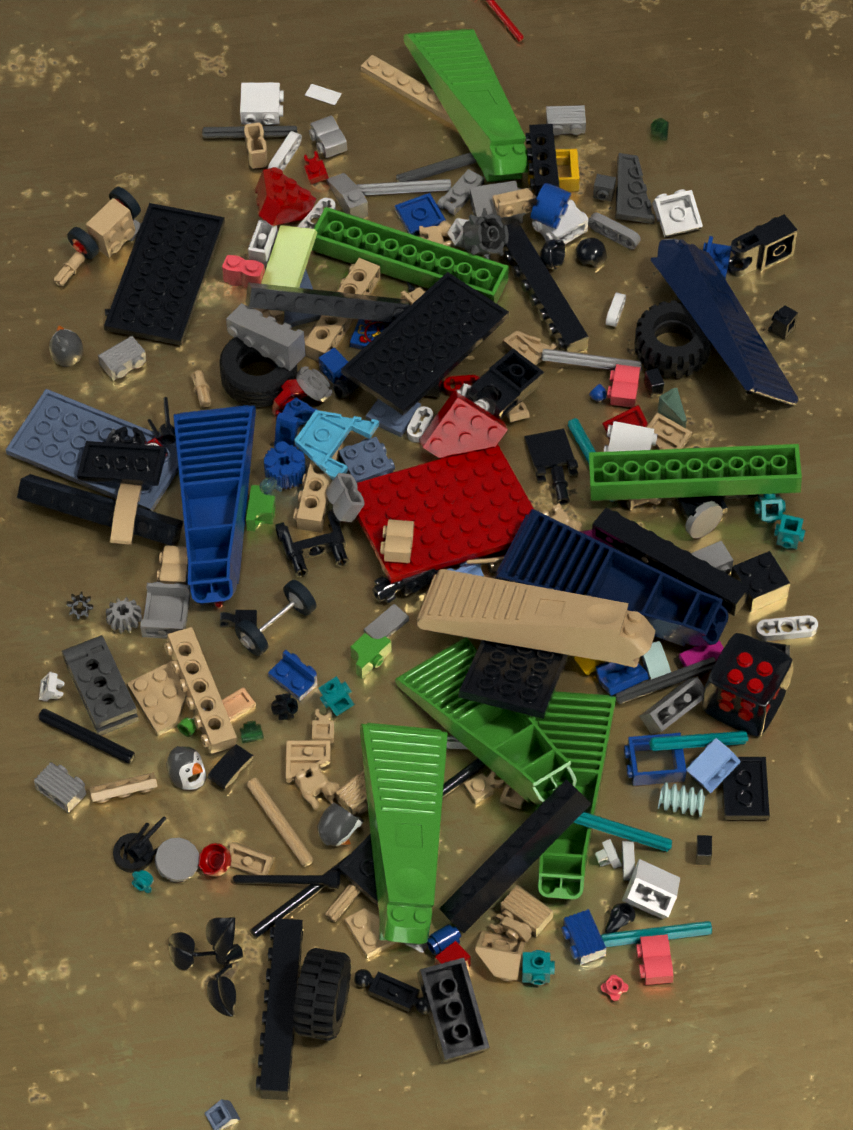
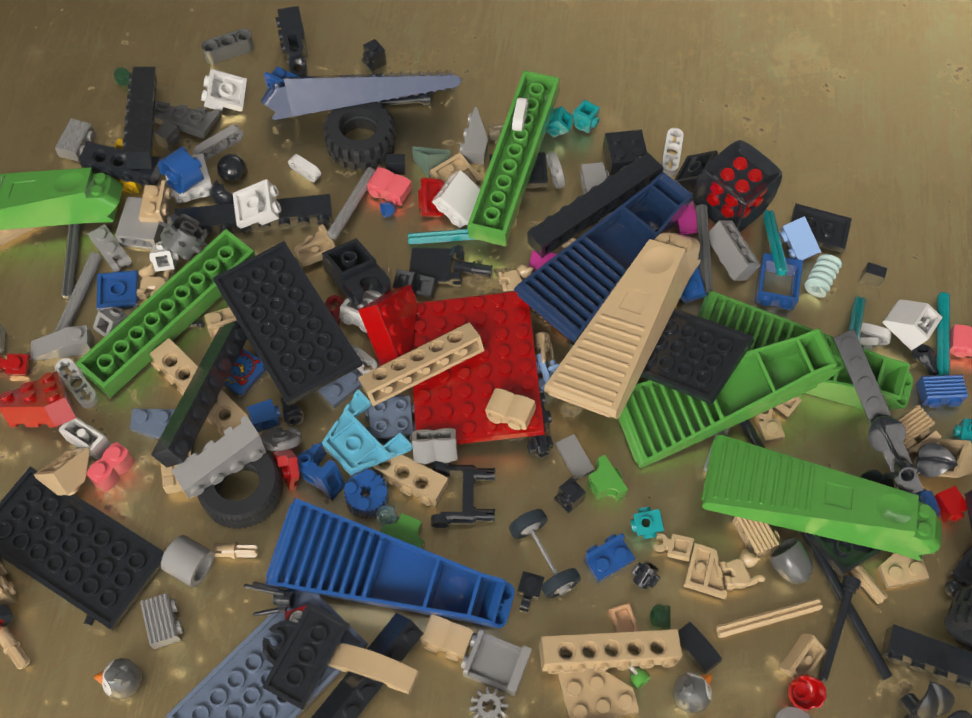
camera: 75 degrees left, 5 degrees up
yellowish green tile [261,225,318,288] -> none
none -> tan slope [34,447,90,496]
none -> light grey brick [92,307,128,337]
none -> black brick [122,67,157,169]
none -> light grey piece [161,535,215,587]
none -> dark grey beam [201,29,254,64]
none -> white plate [233,179,281,229]
none -> tan brick [358,322,484,406]
none -> black slope [392,269,438,299]
none -> light grey slope [459,107,488,166]
none -> white beam [512,97,528,131]
none -> black brick [554,477,586,514]
none -> black plant [860,415,958,488]

